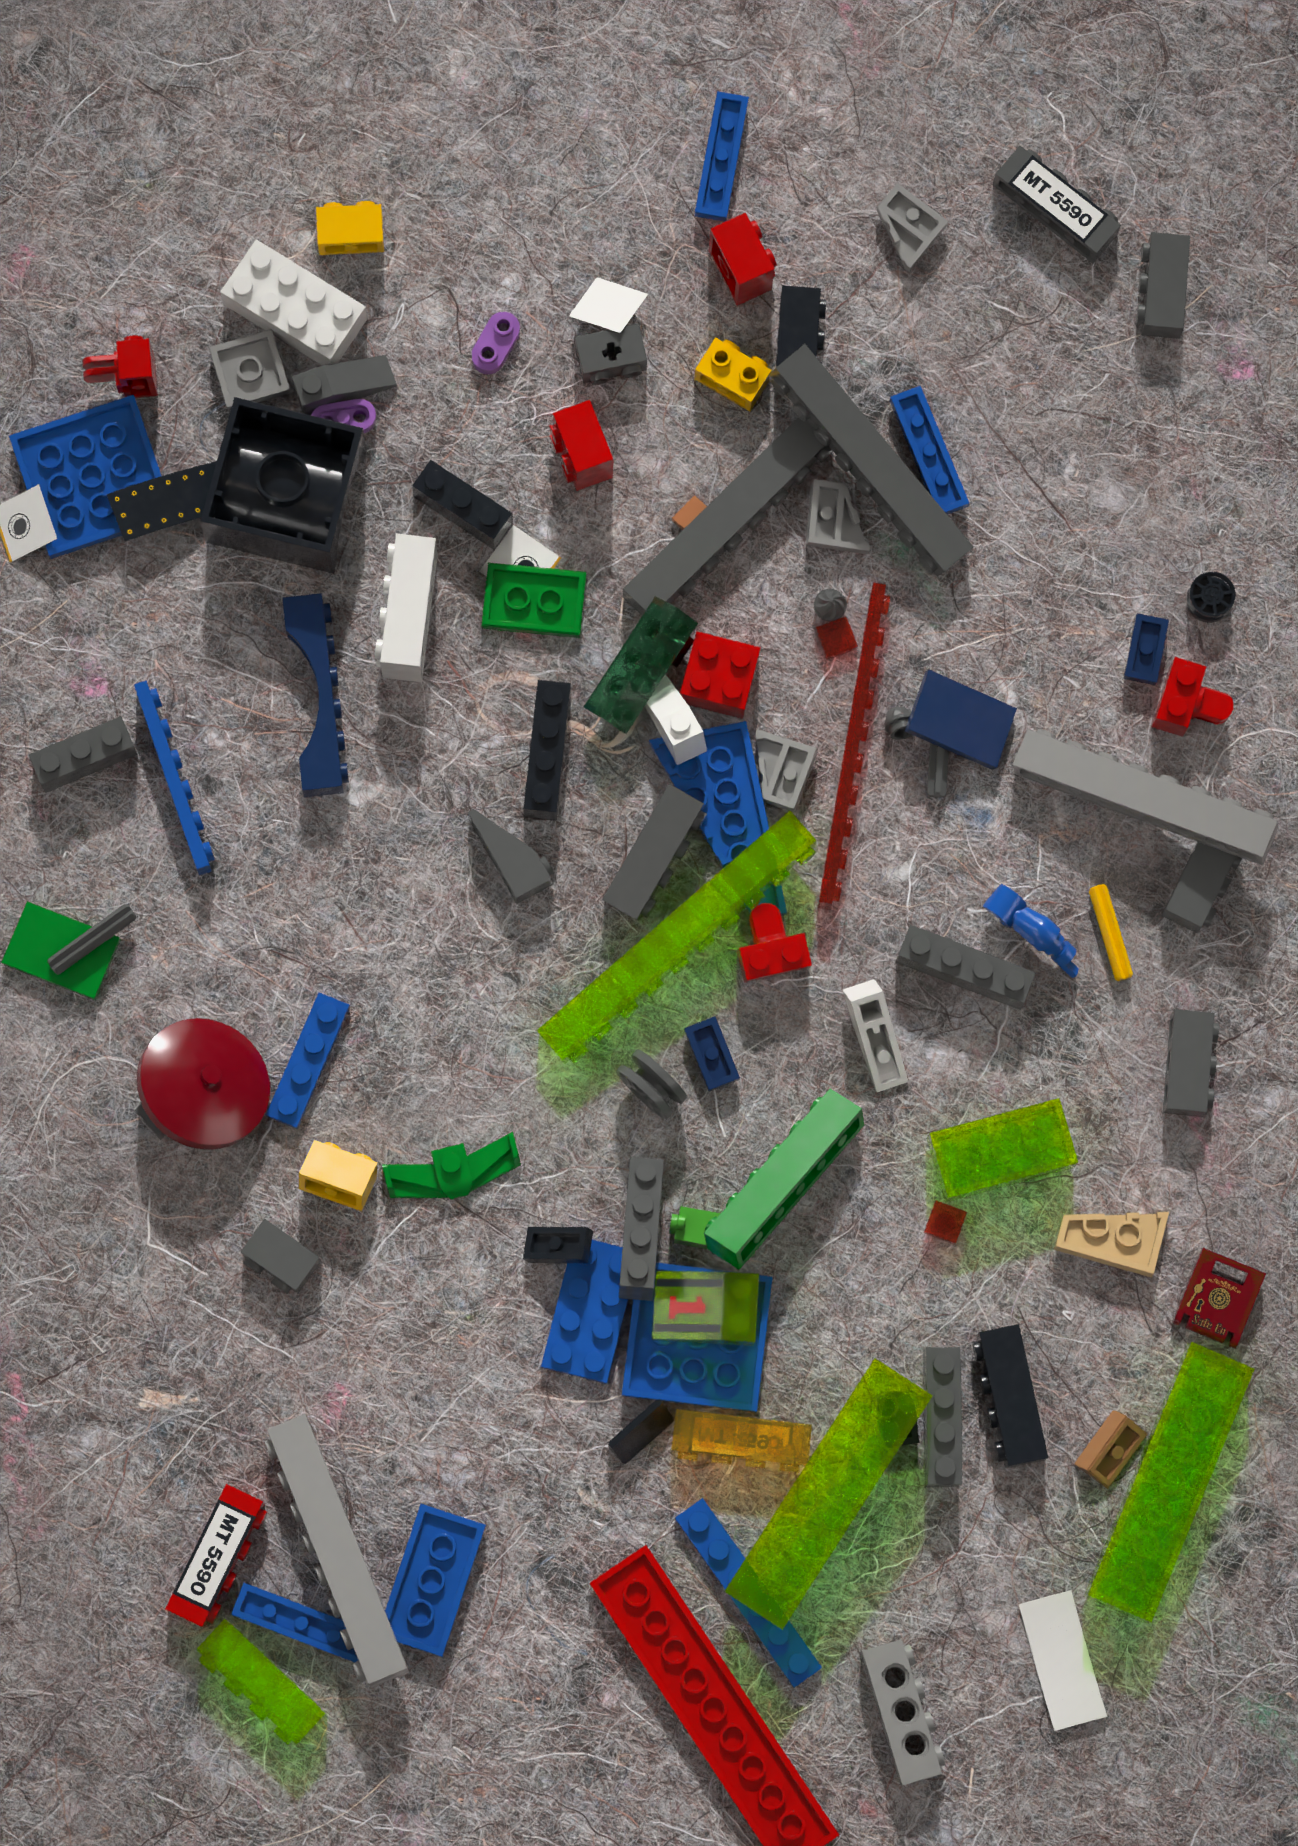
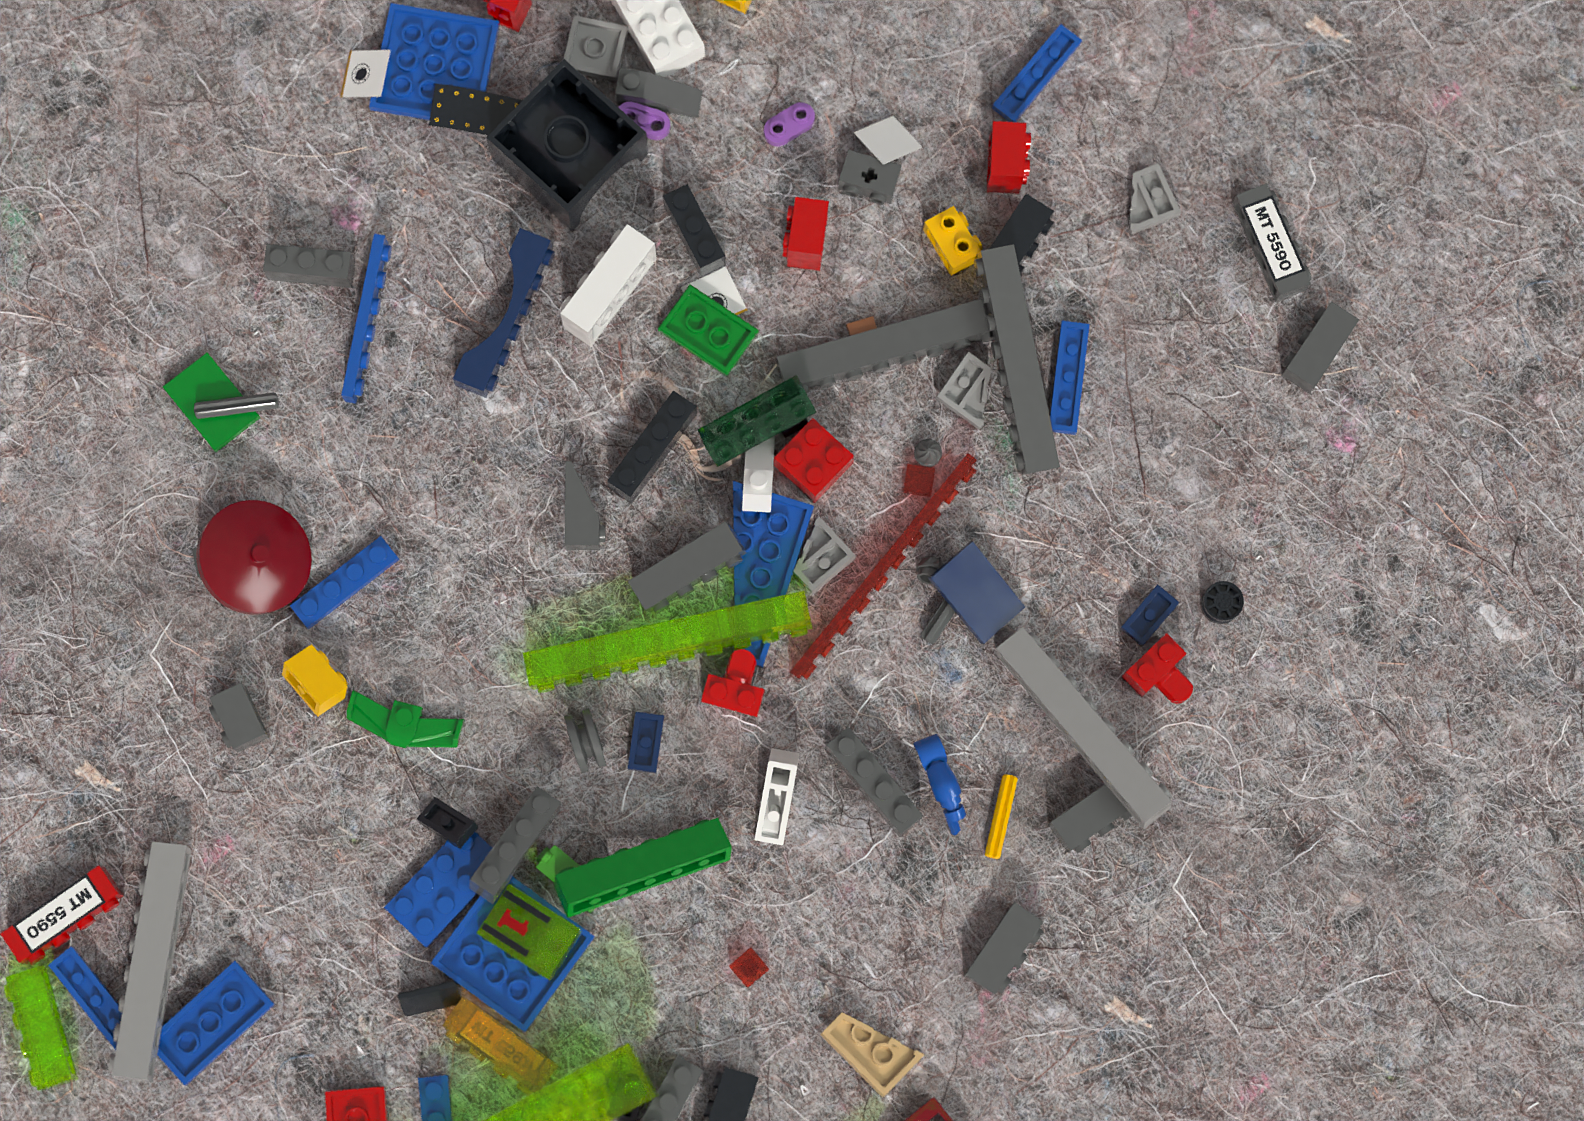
camera: 30 degrees right, 0 degrees up
clear neon green brick [926,1098,1078,1203] -> none

